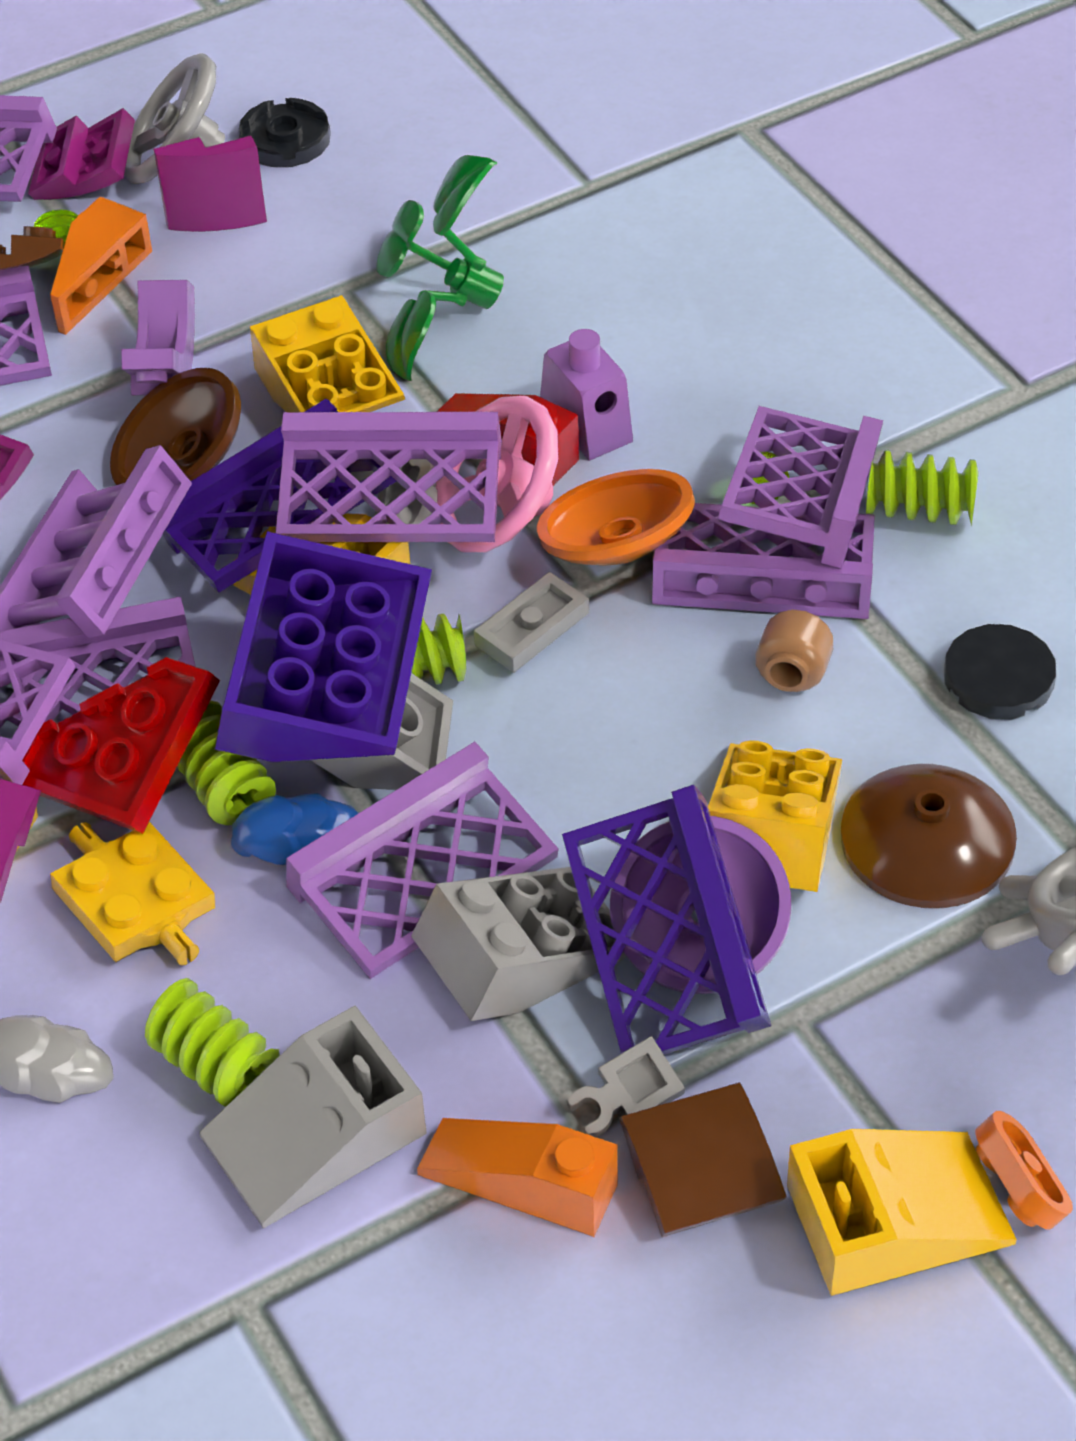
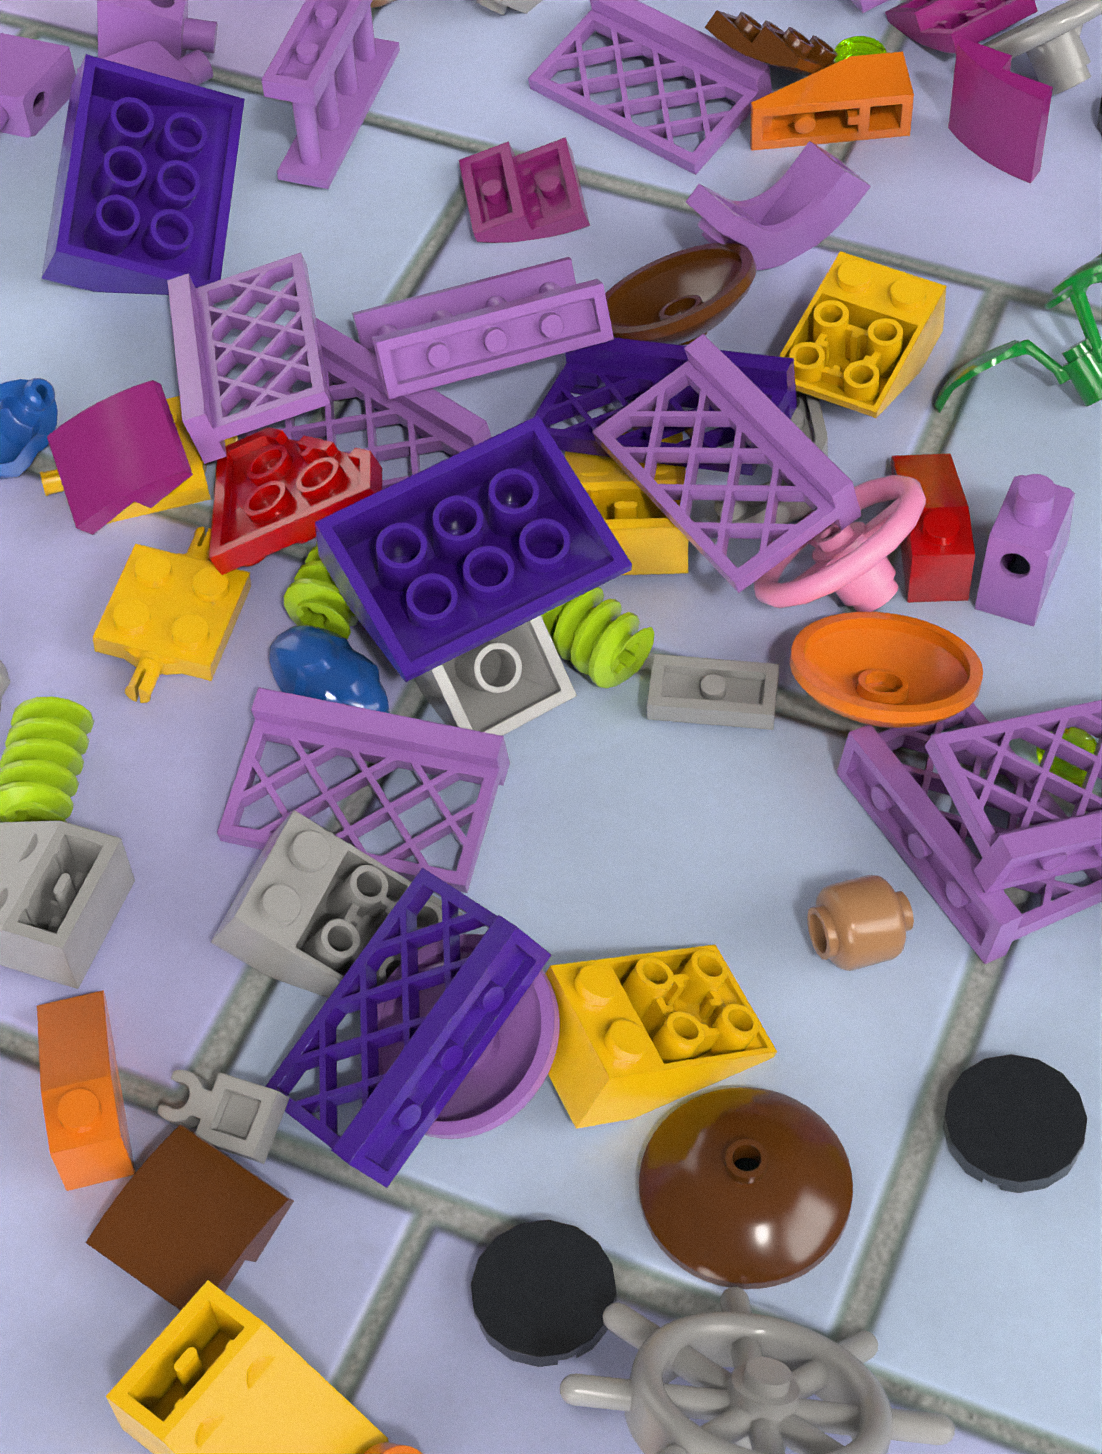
camera: 55 degrees right, 5 degrees up
none -> black tile [471,1220,617,1367]

